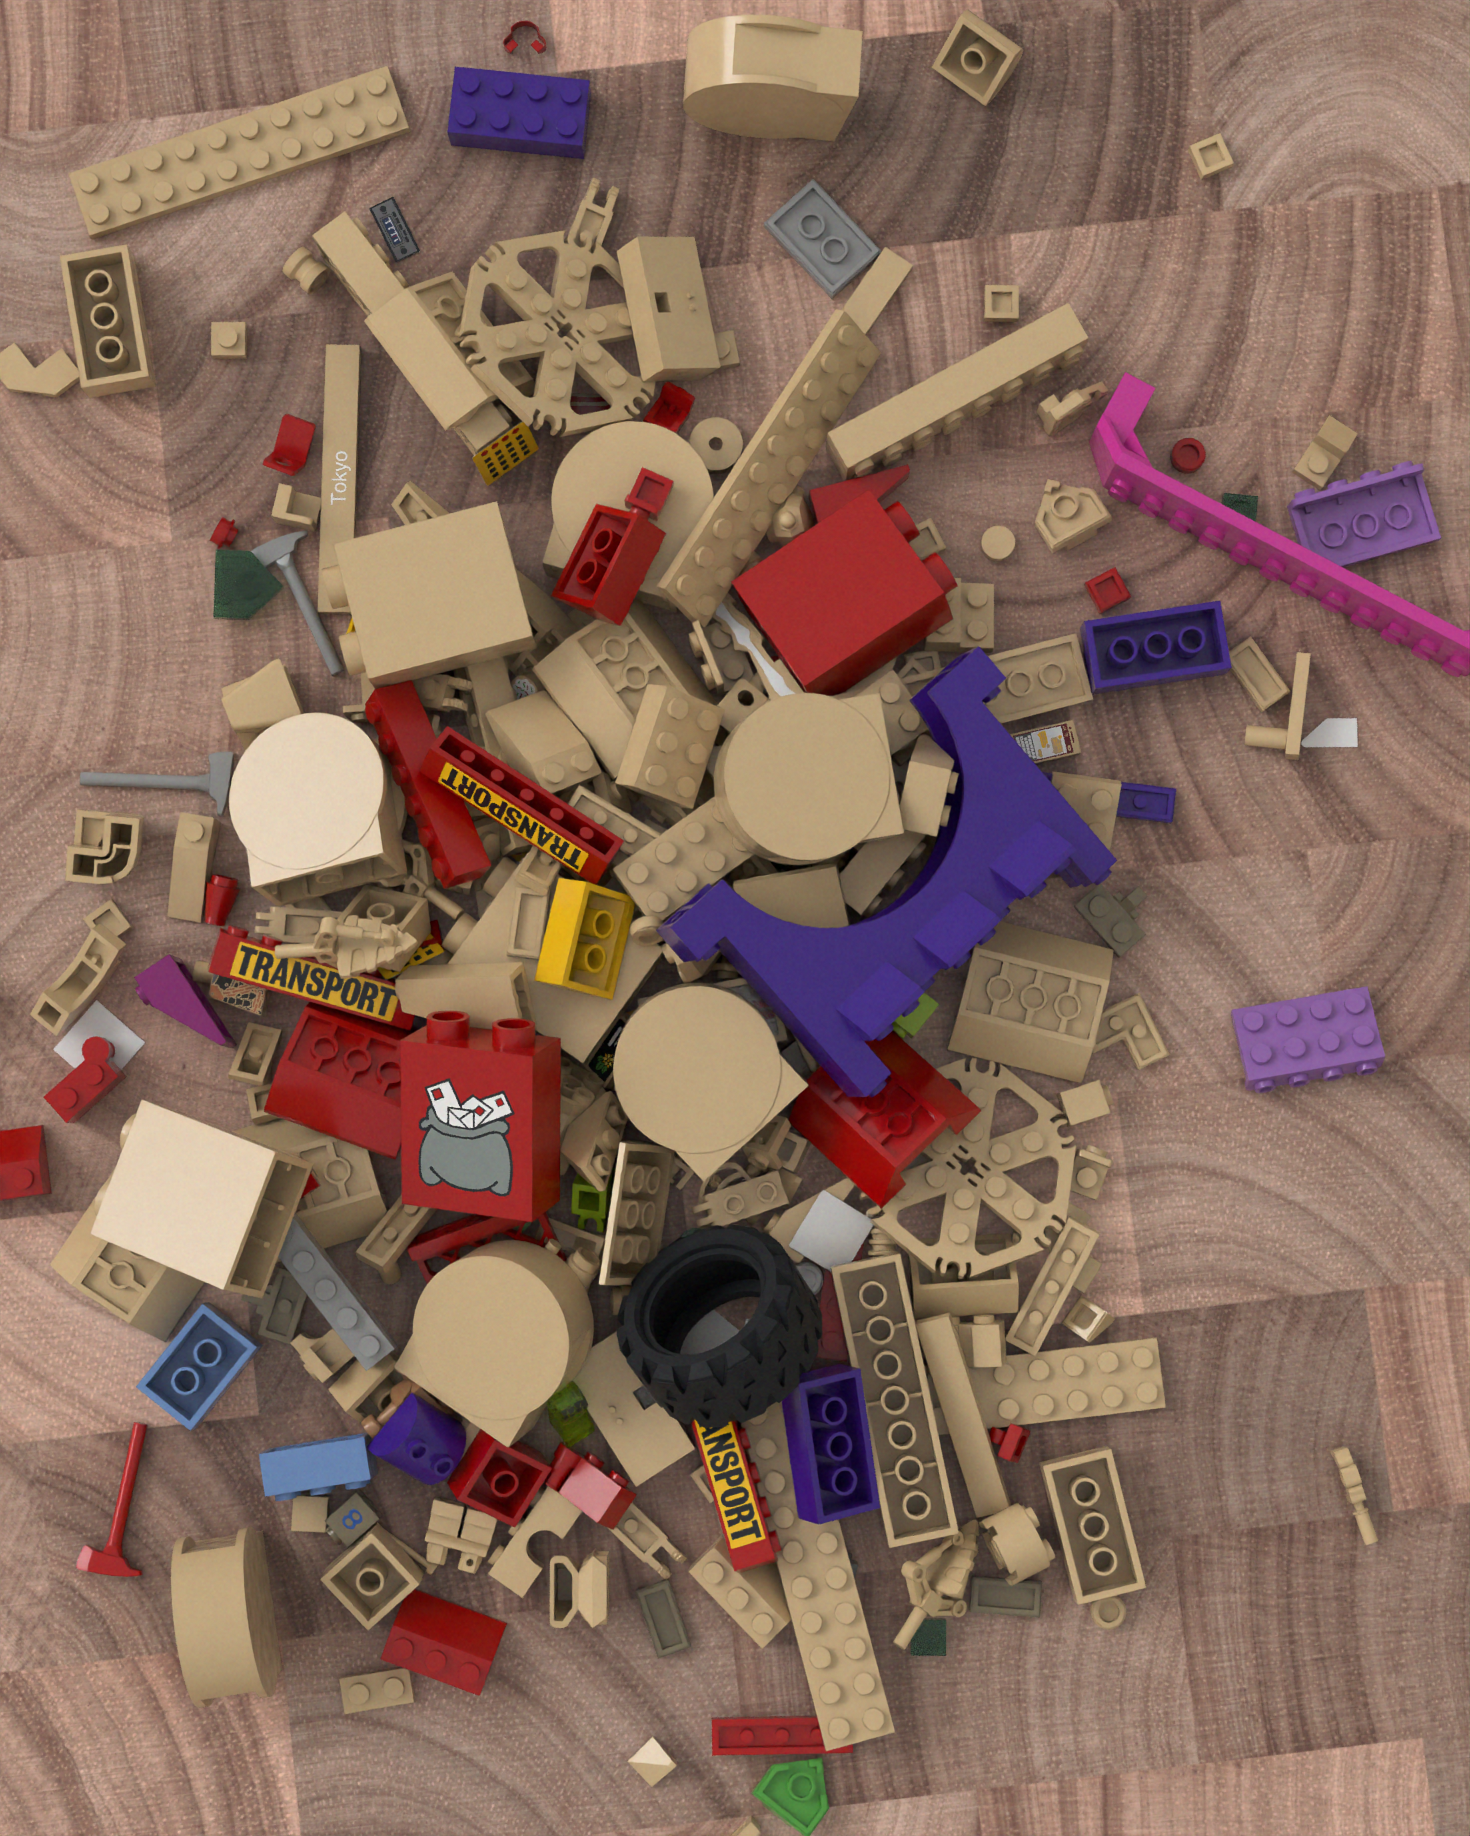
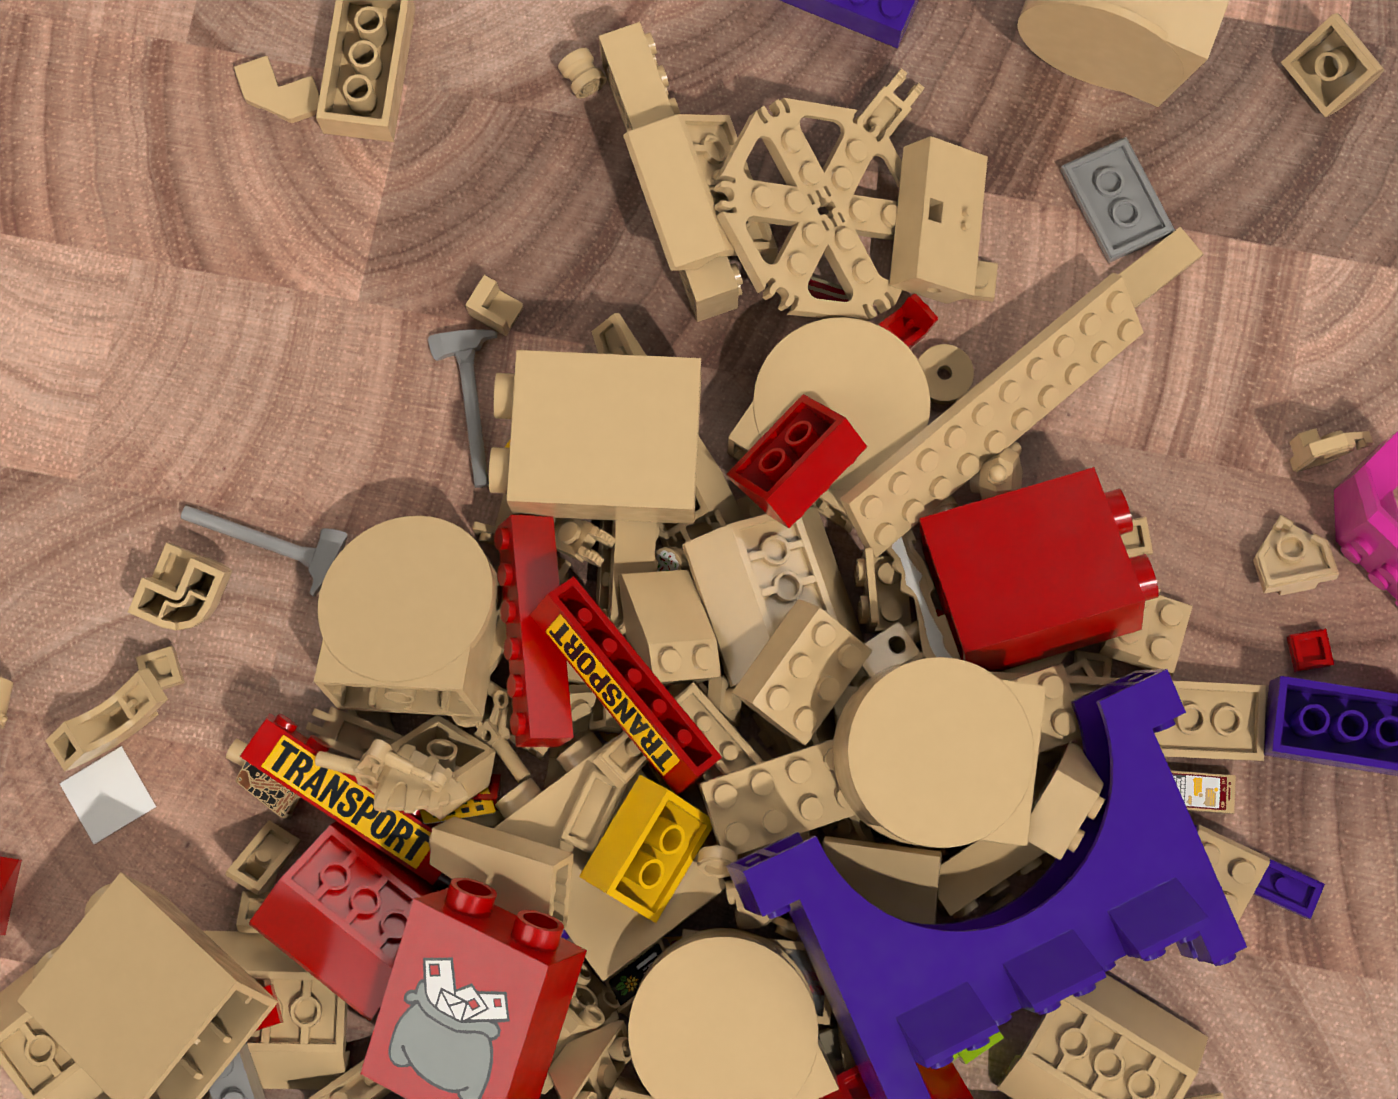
camera: 20 degrees right, 5 degrees down
red hinge [44,1036,127,1123] -> none
magenta slope [134,954,237,1048] -> none
tan slope [167,812,221,923] -> none
red cone [205,874,240,926] -> none
red plate [209,517,239,549] -> none
tan plate [211,322,247,359] -> none
clear green plate [213,549,284,620] -> none
tan piece [221,658,305,751] -> none
red bracket [263,414,316,476] -> none
tan tile [318,344,361,614] -> none
sticker [369,197,420,263] -> none
yellow sticker [472,421,539,486] -> none
red bracket [625,467,674,521] -> none
red slope [808,464,910,524] -> none
tan brick [826,303,1088,481] -> none
tan tile [980,526,1015,561] -> none
tan plate [984,285,1019,322] -> none
dark tan hinge [1073,883,1148,958] -> none

